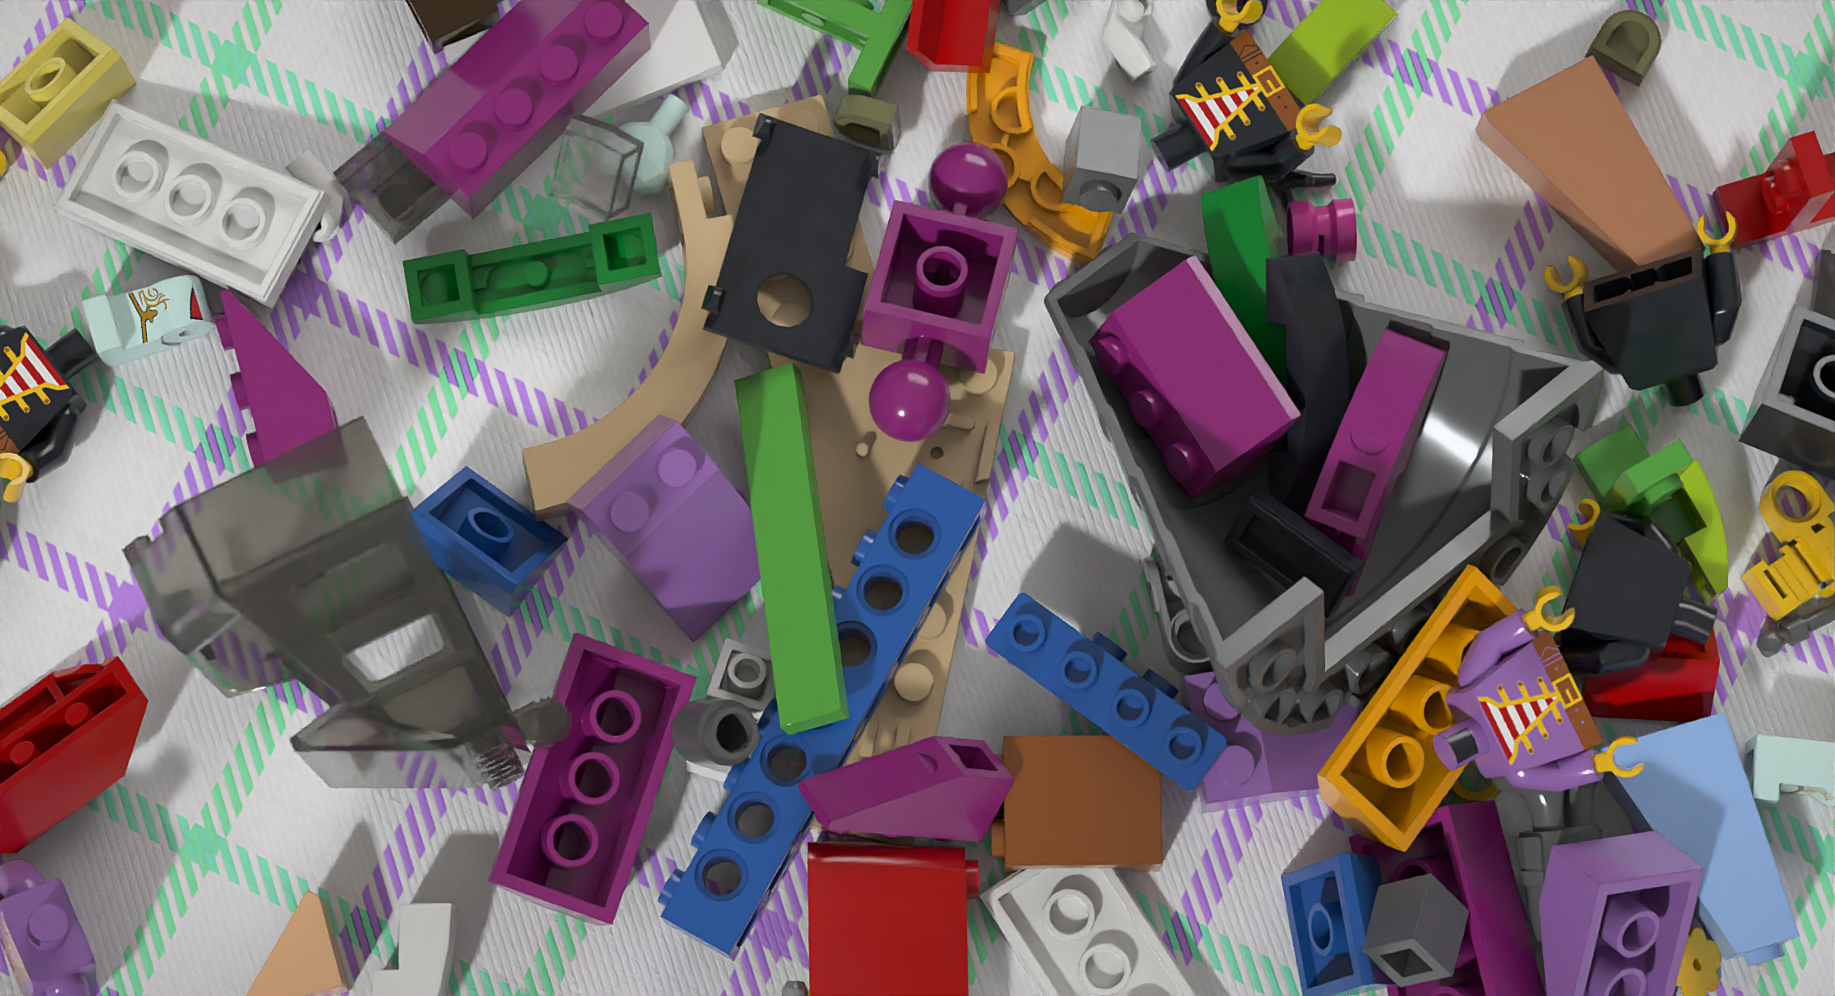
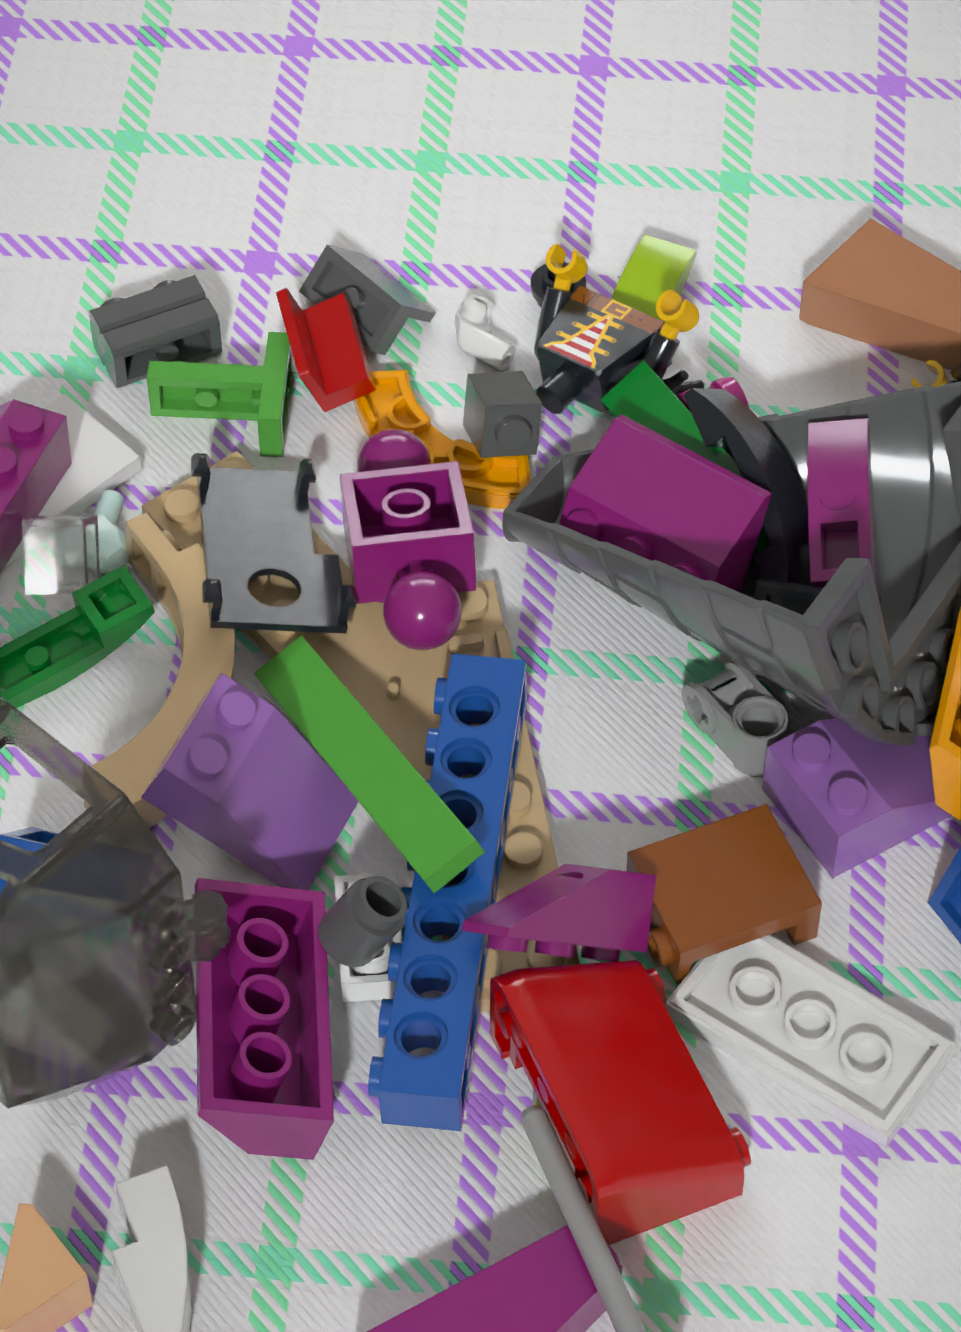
camera: 20 degrees left, 25 degrees down
olive tile [833,95,901,151] -> none
blue bracket [986,593,1228,792] -> none
olive tile [1585,10,1661,87] -> none

